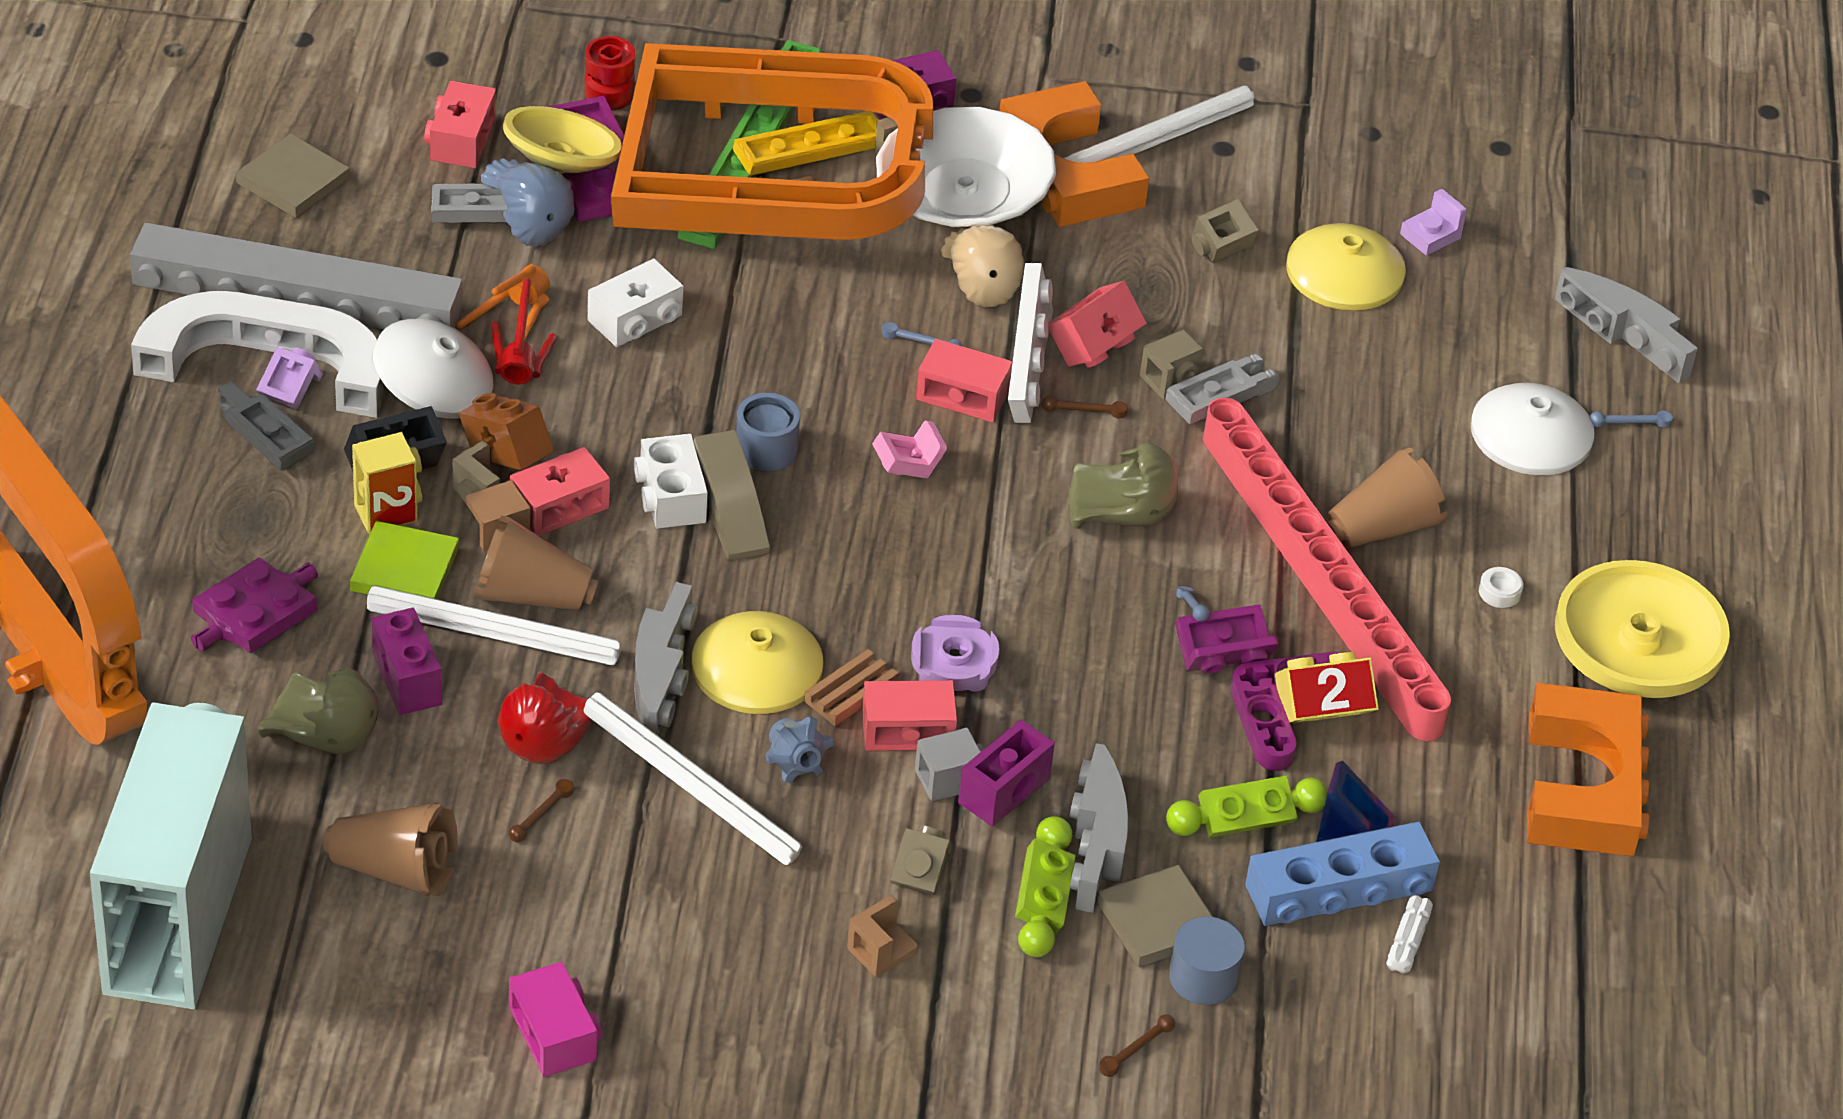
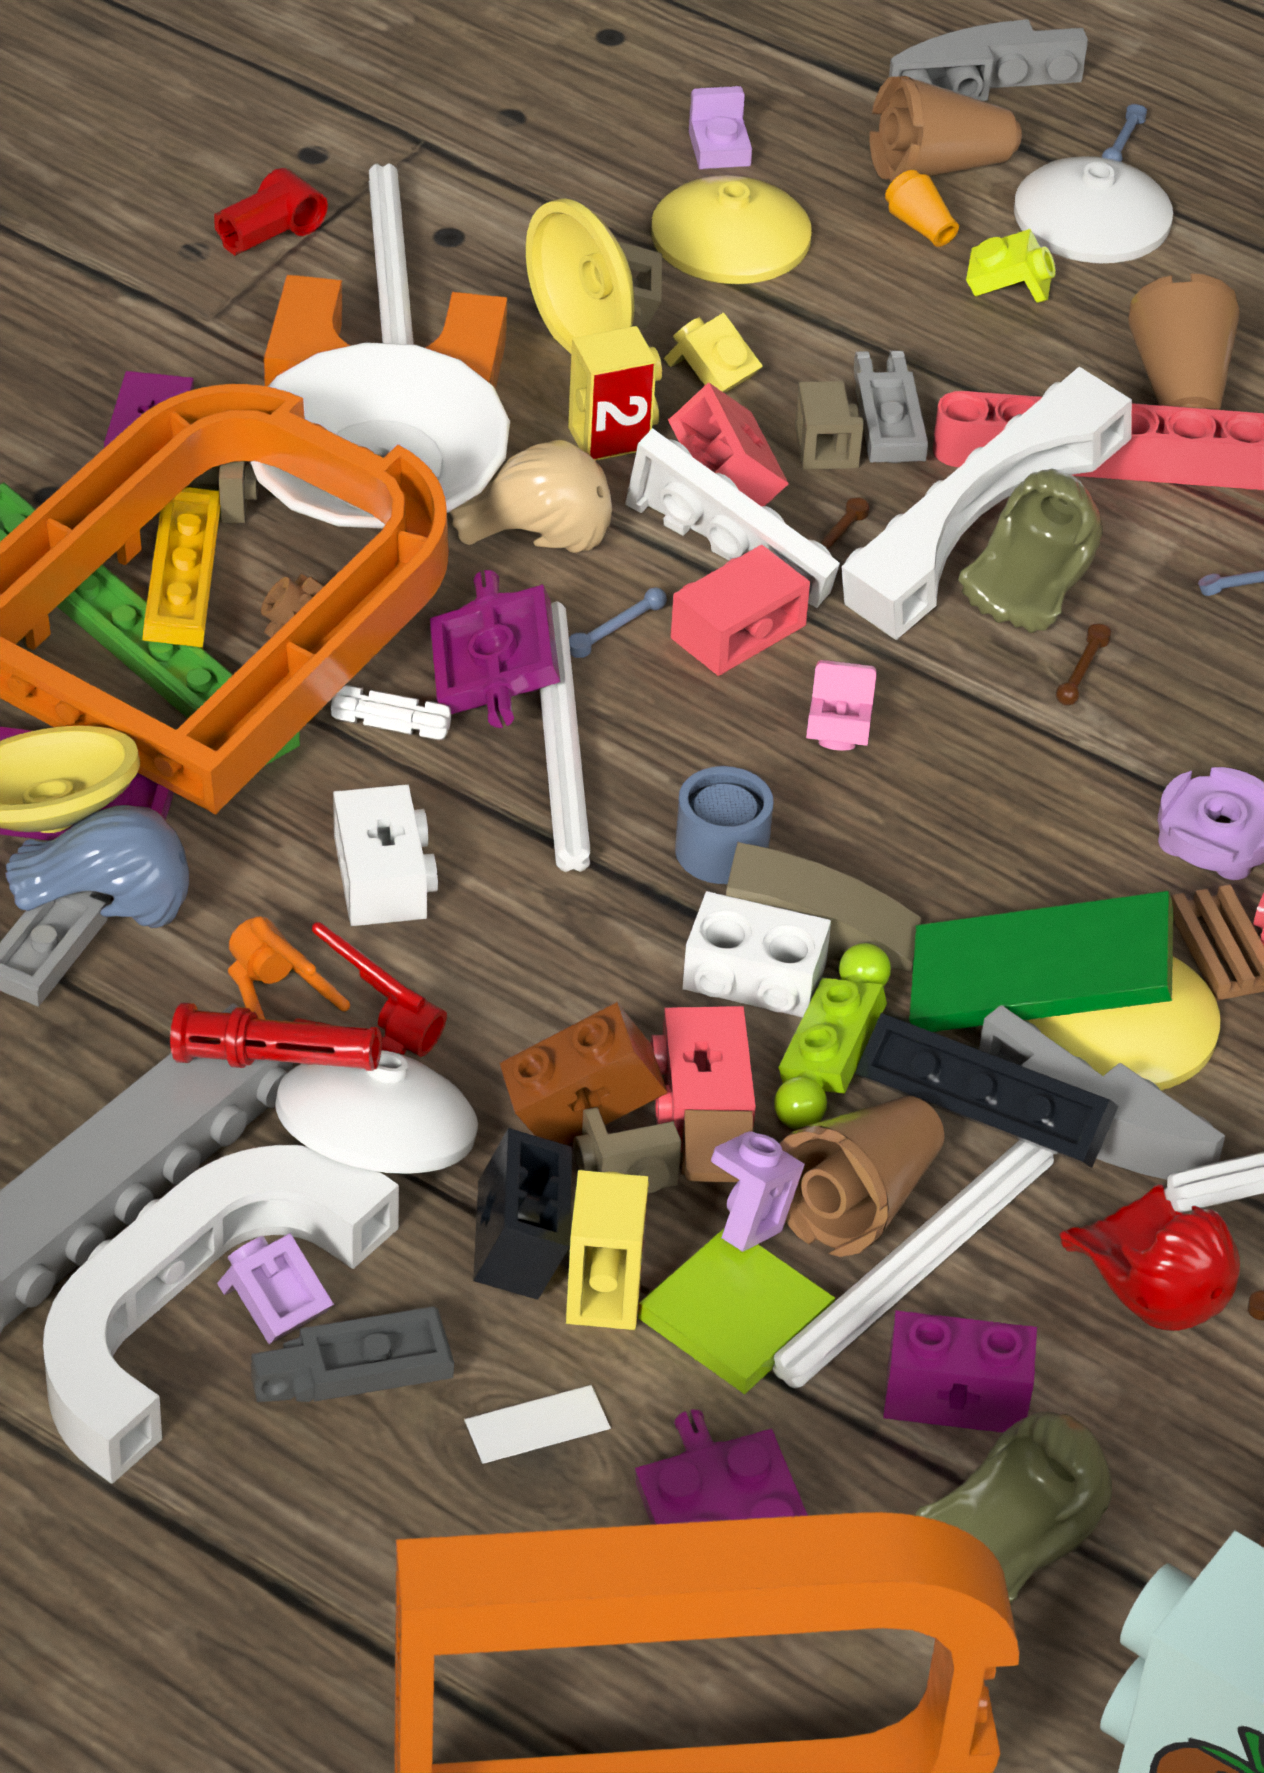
camera: 60 degrees left, 0 degrees up
none -> red pin [170,1002,382,1071]
none -> red piece [214,167,328,256]
none -> white axle [331,685,451,741]
none -> magenta plate [430,570,560,728]
none -> white sticker [464,1385,611,1464]
none -> light yellow dish [526,198,634,353]
none -> white axle [540,601,591,872]
none -> brick [568,326,662,461]
none -> light yellow bracket [664,313,763,393]
none -> lavender bracket [711,1131,805,1252]
none -> lime plate [774,943,891,1130]
none -> white arch [842,367,1132,640]
none -> black plate [855,1013,1119,1168]
none -> medium nougat cone [870,76,1022,181]
none -> light orange cone [885,170,959,247]
none -> green tile [909,891,1173,1032]
none -> neon yellow bracket [966,229,1056,303]
none -> reddish brown hinge [1056,623,1111,706]

